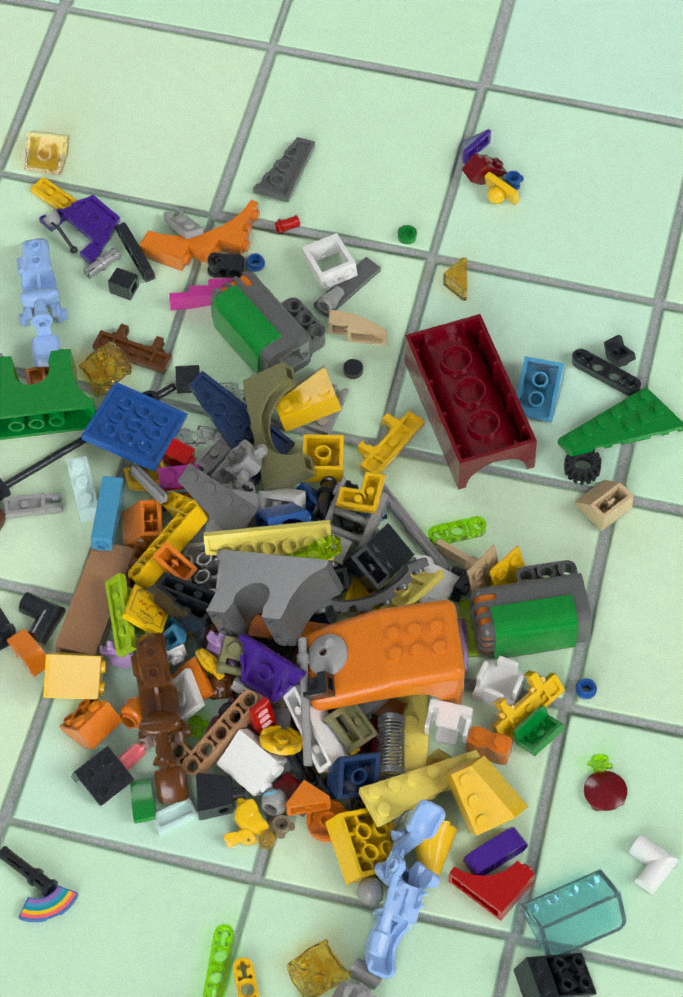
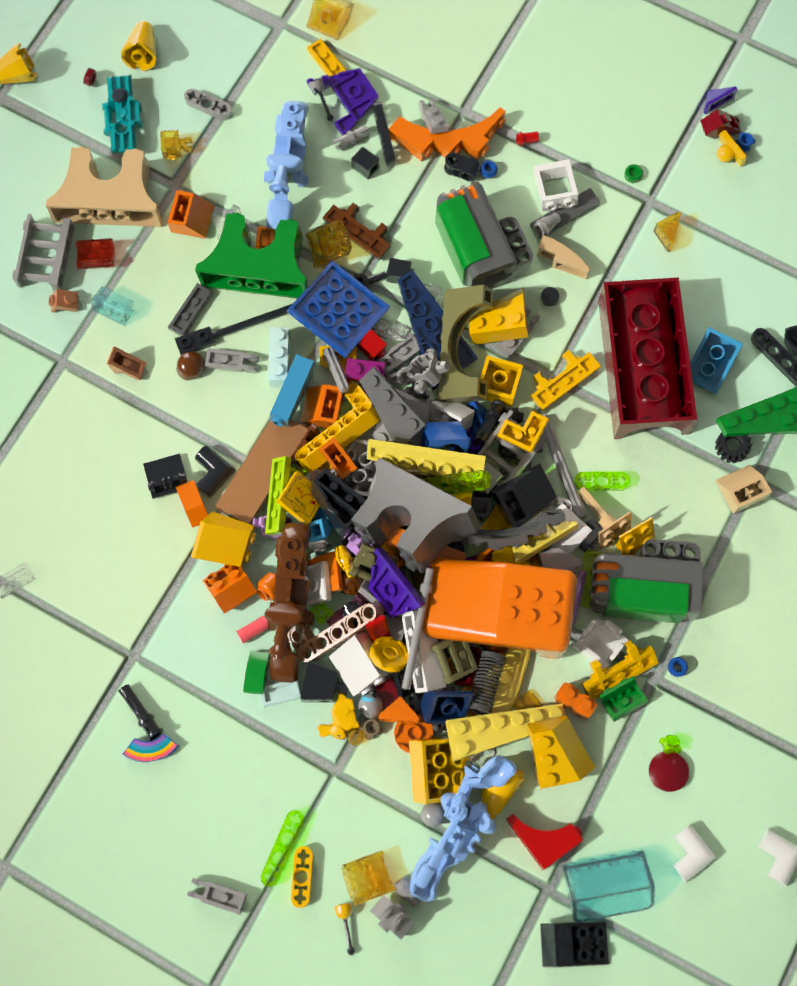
camera: 15 degrees right, 15 degrees up
black bracket [71,746,134,806] -> none
dark pink slope [169,278,232,311] -> none
dark grey wing [253,137,315,203] -> none
black panel [303,671,336,701] -> none
light grey dish [308,634,348,675] -> none
white panel [424,698,473,746] -> none
dark purple beam [463,827,528,876] -> none

